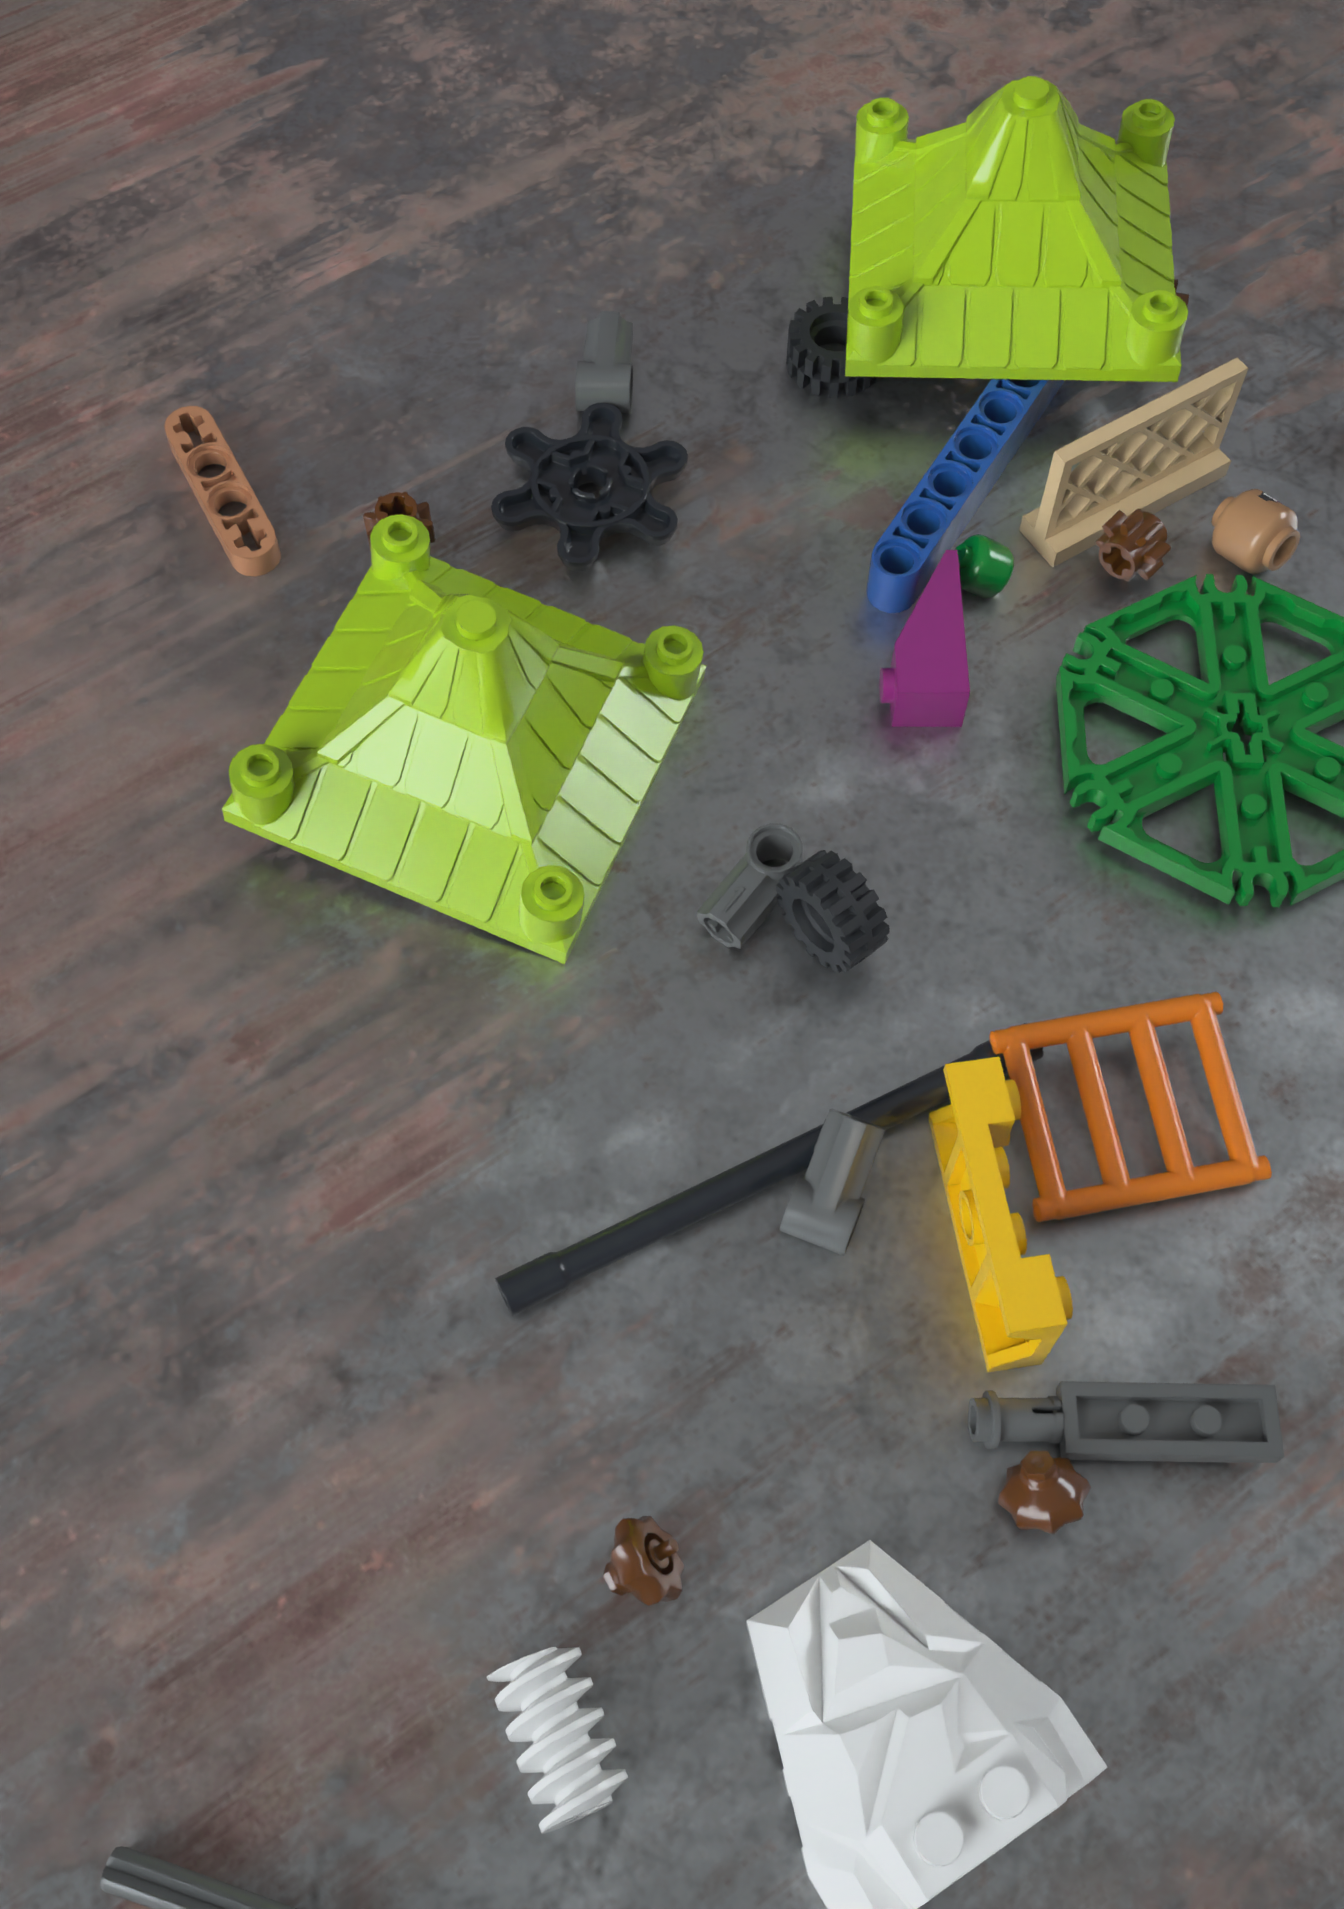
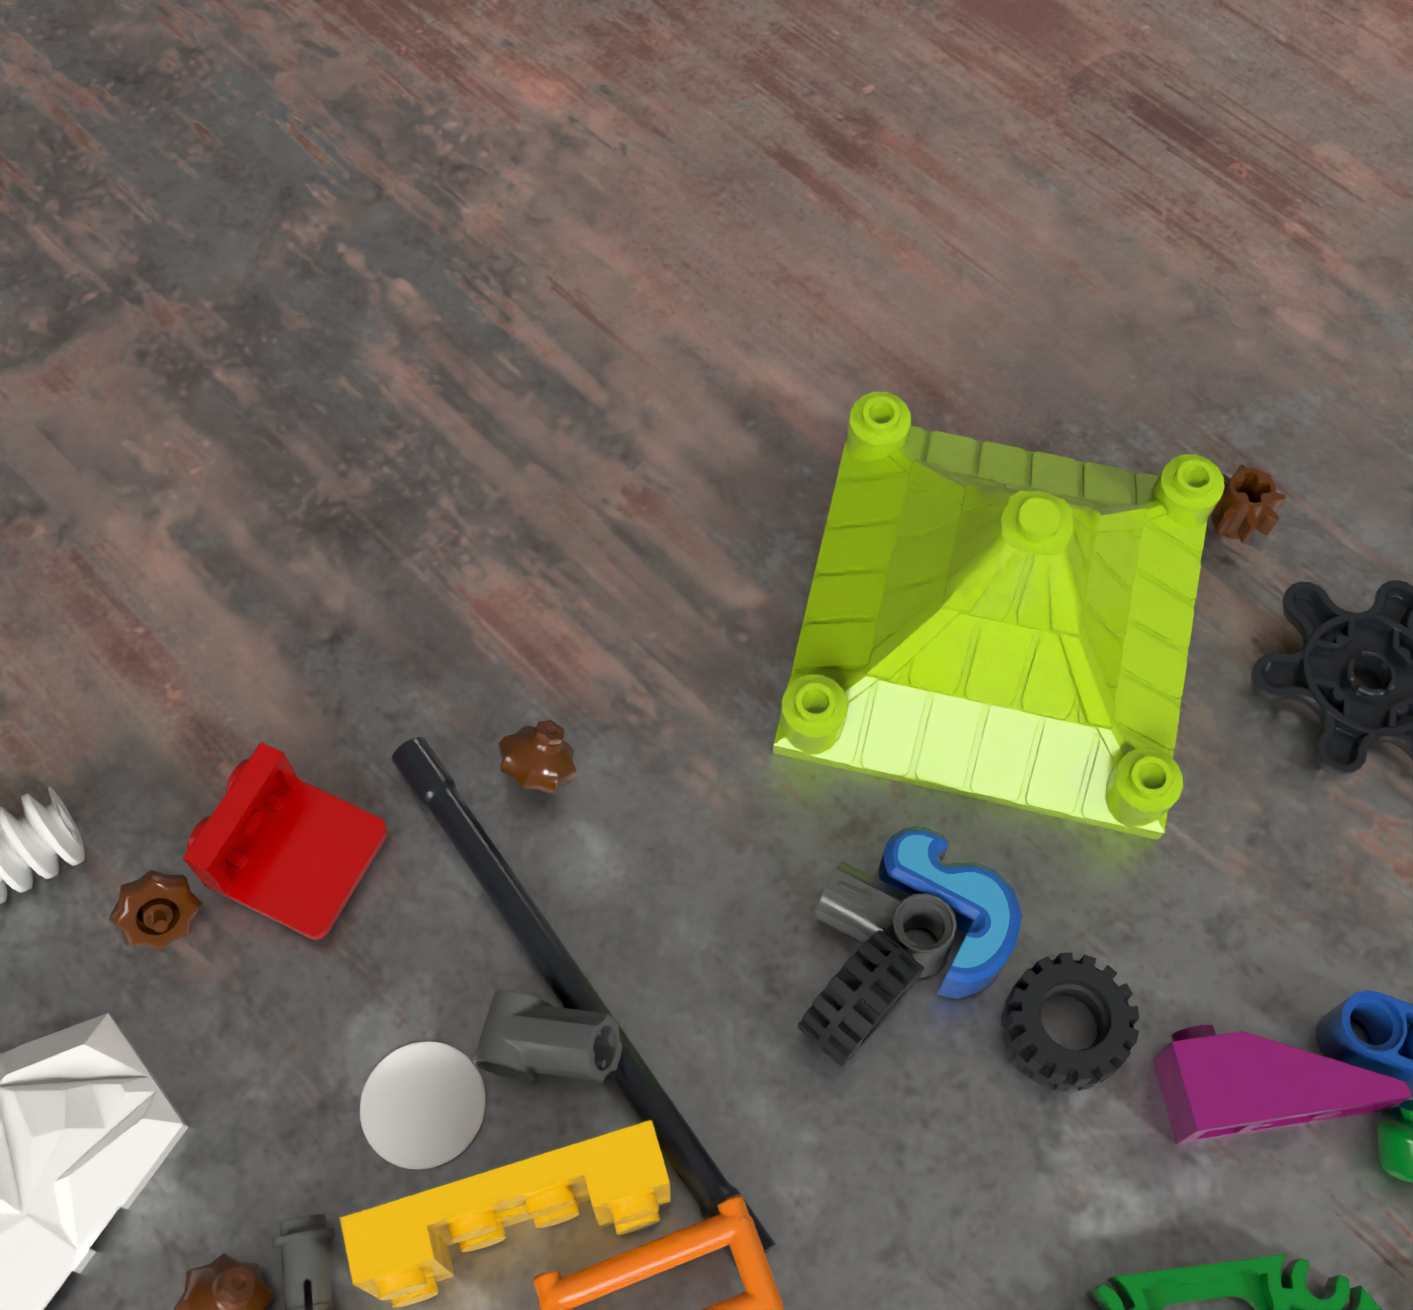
camera: 80 degrees right, 0 degrees up
nougat beam [164,406,281,577] -> none
none -> red bracket [182,742,388,940]
none -> white sticker [360,1041,486,1170]
none -> reddish brown piece [499,720,577,795]
none -> blue animal [878,826,1022,999]
none -> black tyre [1001,953,1139,1092]

